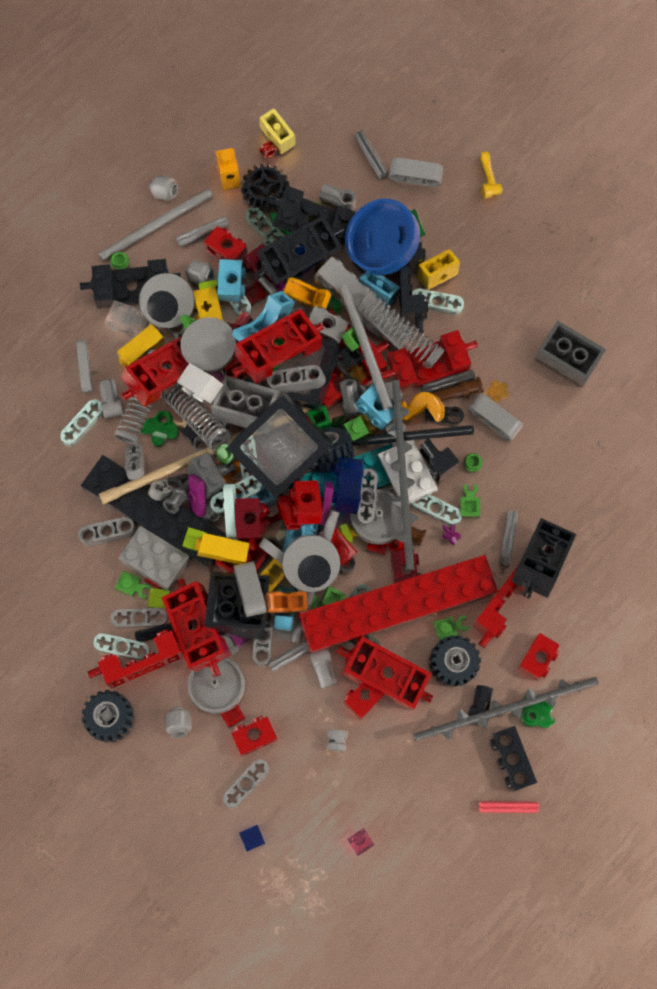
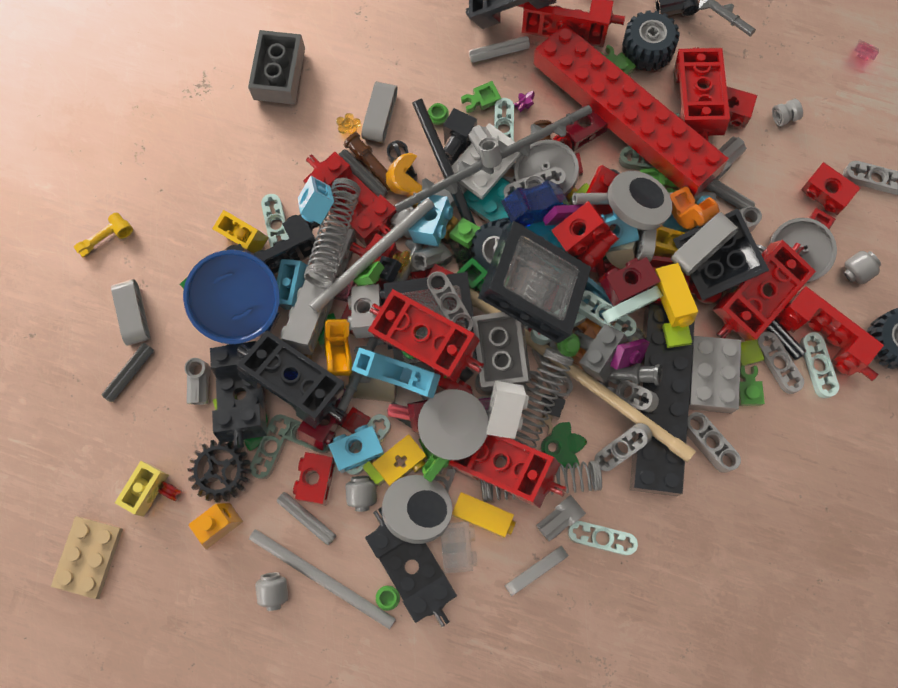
camera: 110 degrees left, 0 degrees up
none -> tan plate [51,516,123,599]
none -> medium azure brick [298,176,334,224]
none -> light grey piece [468,125,502,168]

